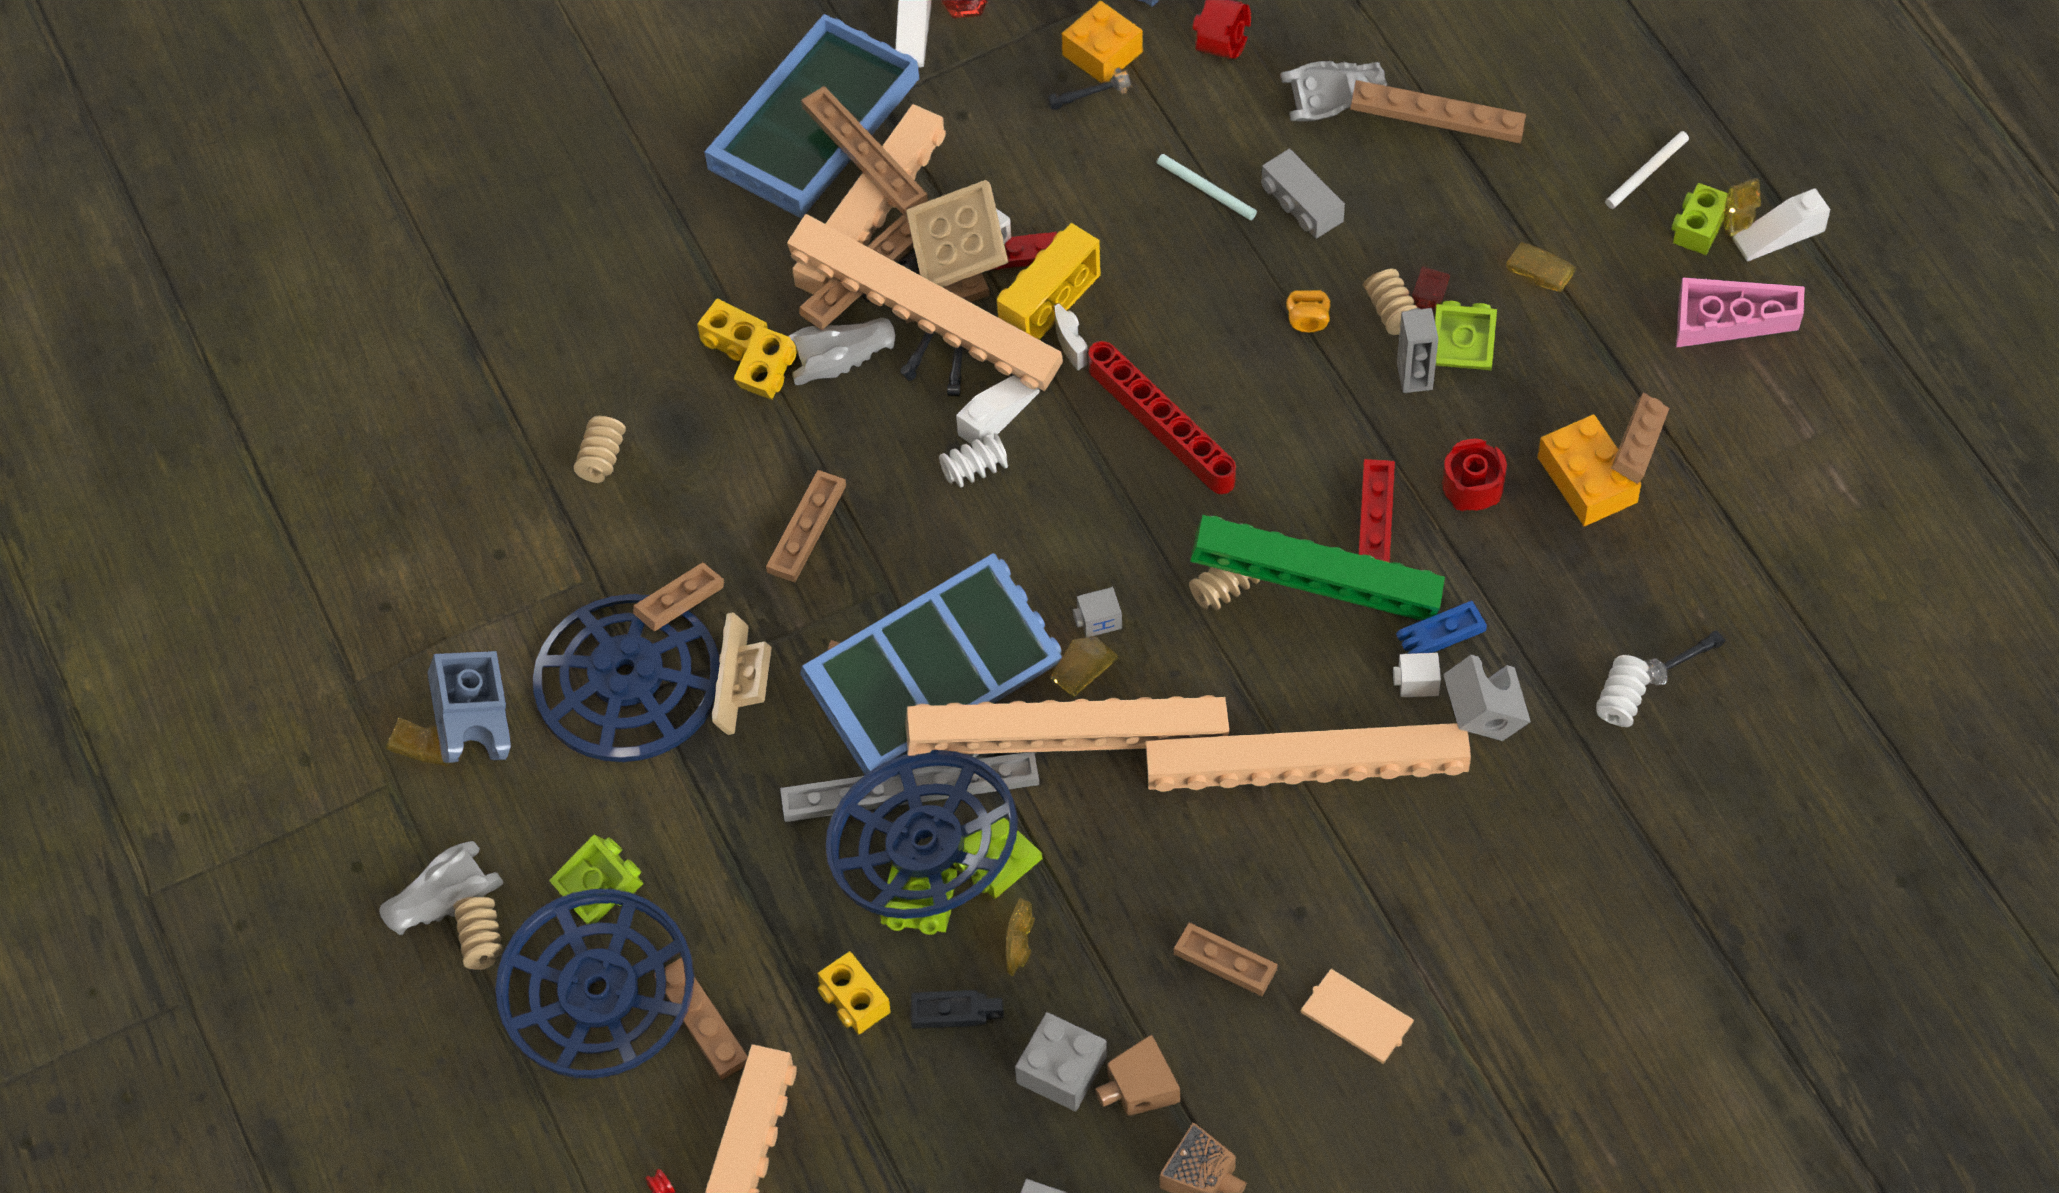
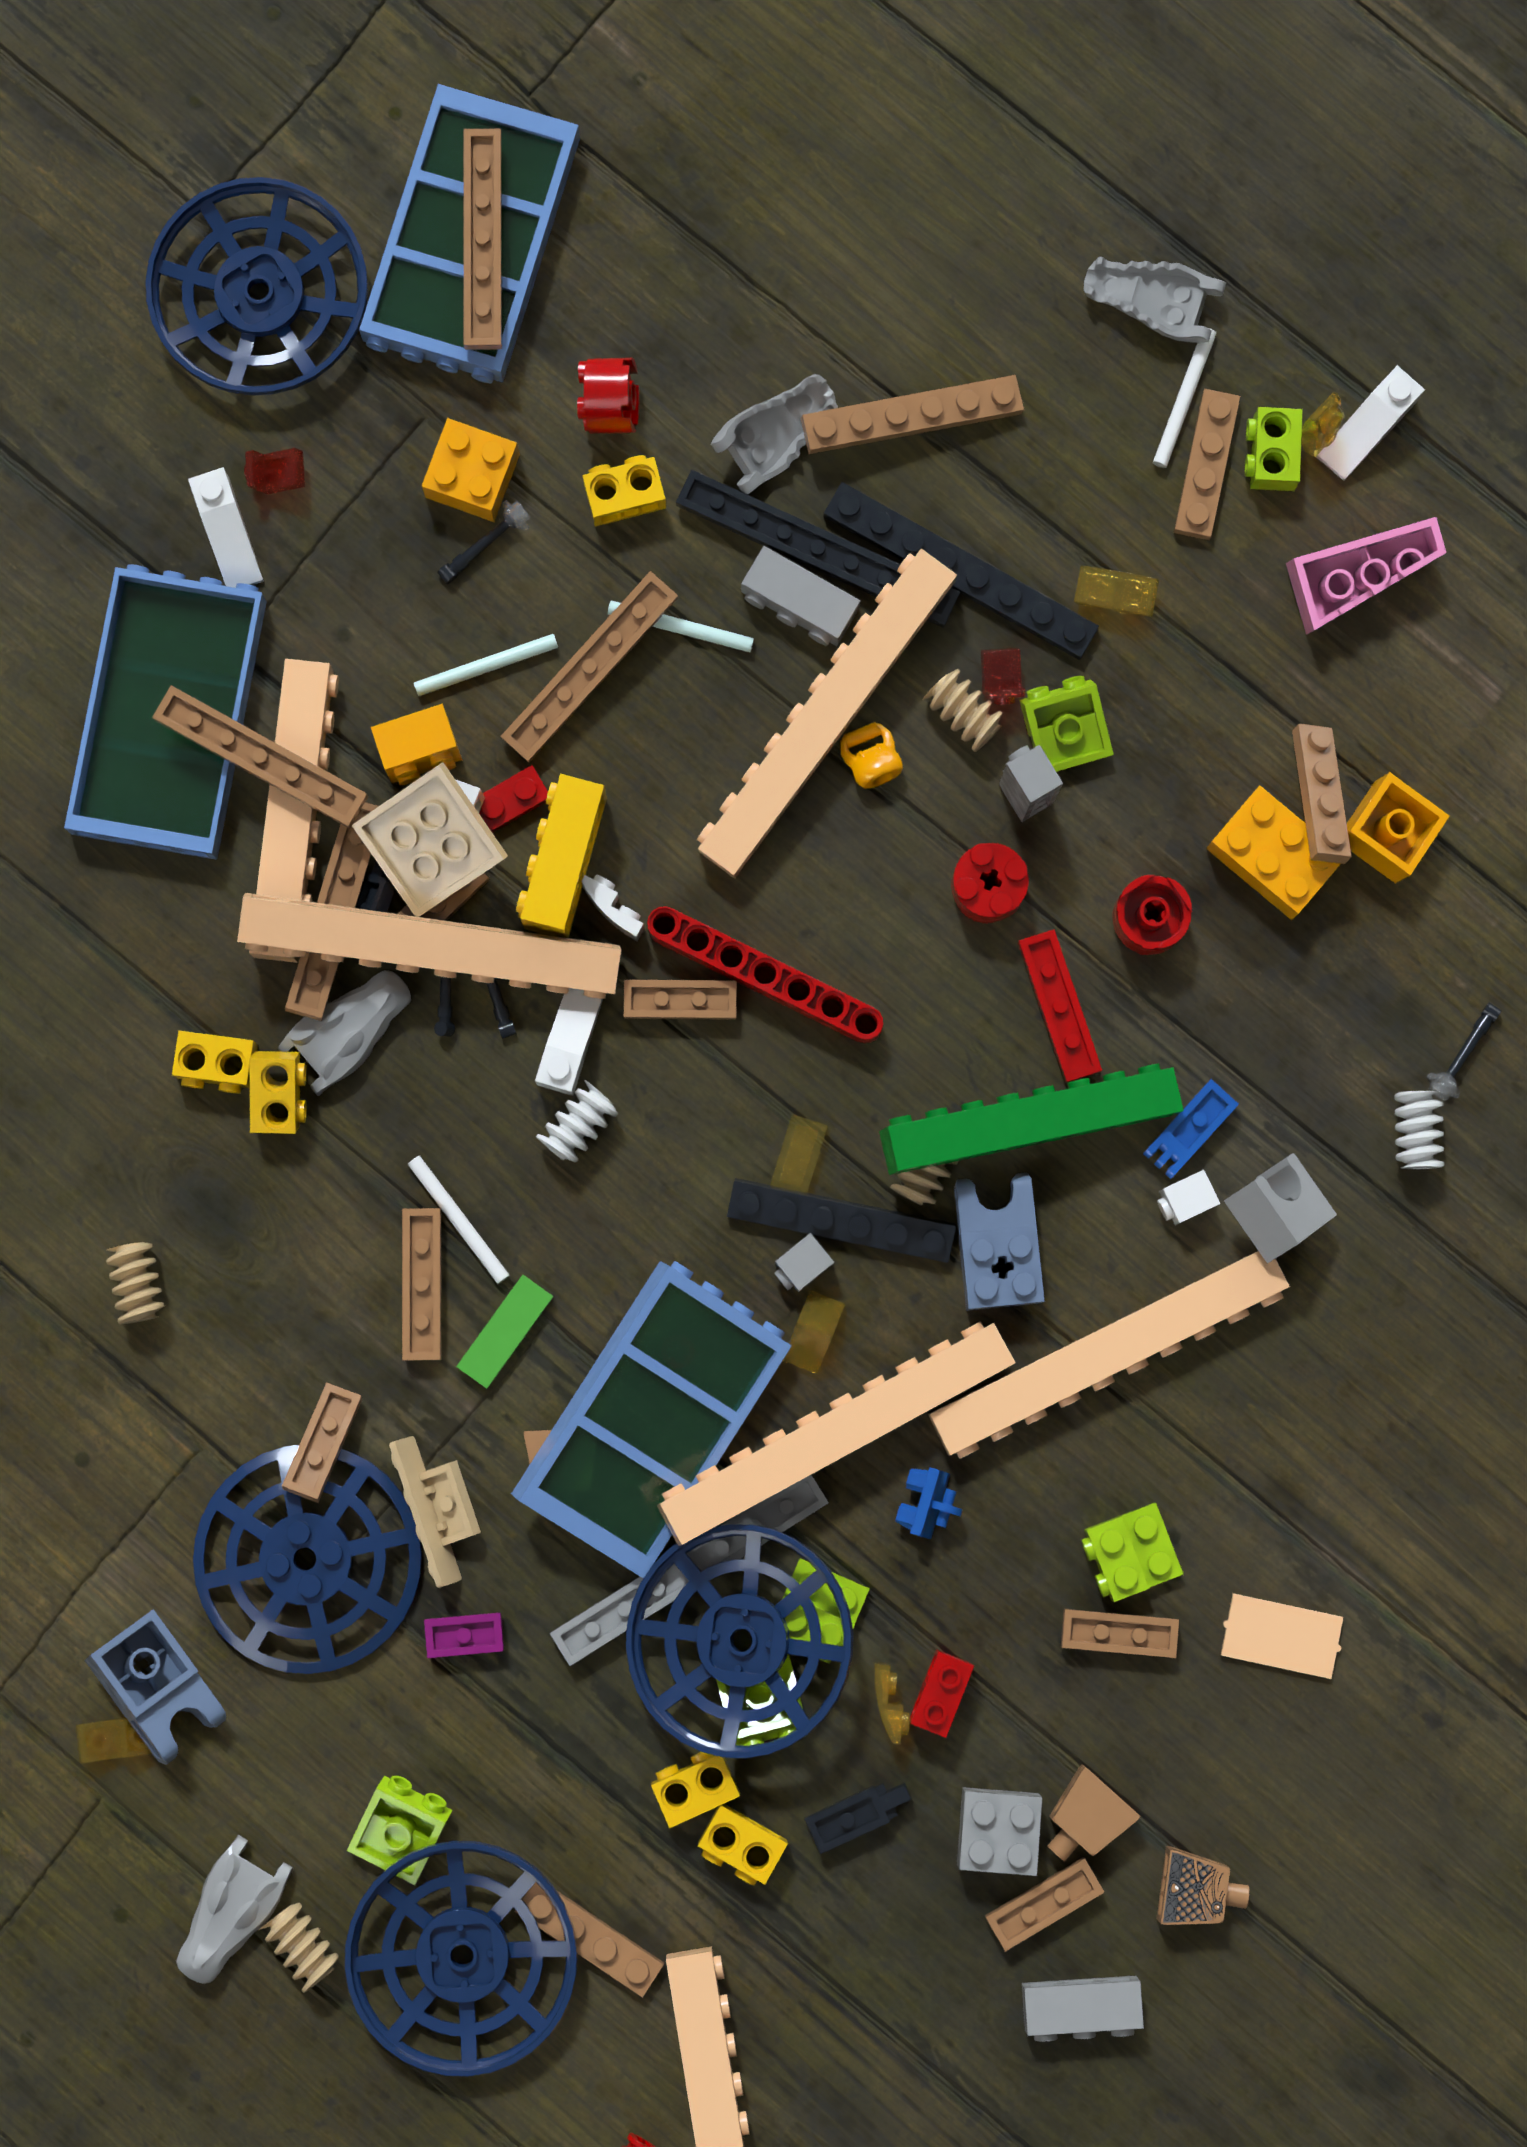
camera: 30 degrees left, 25 degrees up
none -> light orange brick [371,704,462,785]
none -> white bar [408,1155,510,1284]
none -> light aqua bar [414,634,558,696]
none -> magenta plate [424,1612,504,1658]
none -> bright green tile [456,1275,554,1389]
none -> medium nougat plate [500,571,679,762]
none -> yellow brick [582,455,666,527]
none -> medium nougat plate [624,980,737,1020]
none -> yellow brick [651,1752,740,1828]
none -> black plate [676,469,960,628]
none -> light nougat brick [697,549,957,878]
none -> black plate [727,1178,956,1263]
none -> clear yellow tile [770,1114,828,1193]
none -> black plate [823,482,1099,660]
none -> blue hips [895,1467,963,1539]
none -> red brick [908,1649,974,1738]
none -> red brick [951,843,1029,924]
none -> sand blue brick [954,1172,1045,1311]
none -> medium nougat plate [985,1857,1104,1951]
none -> lime plate [1081,1503,1183,1602]
none -> light grey animal [1084,257,1226,343]
none -> medium nougat plate [1173,388,1240,540]
none -> light orange brick [1347,772,1449,884]

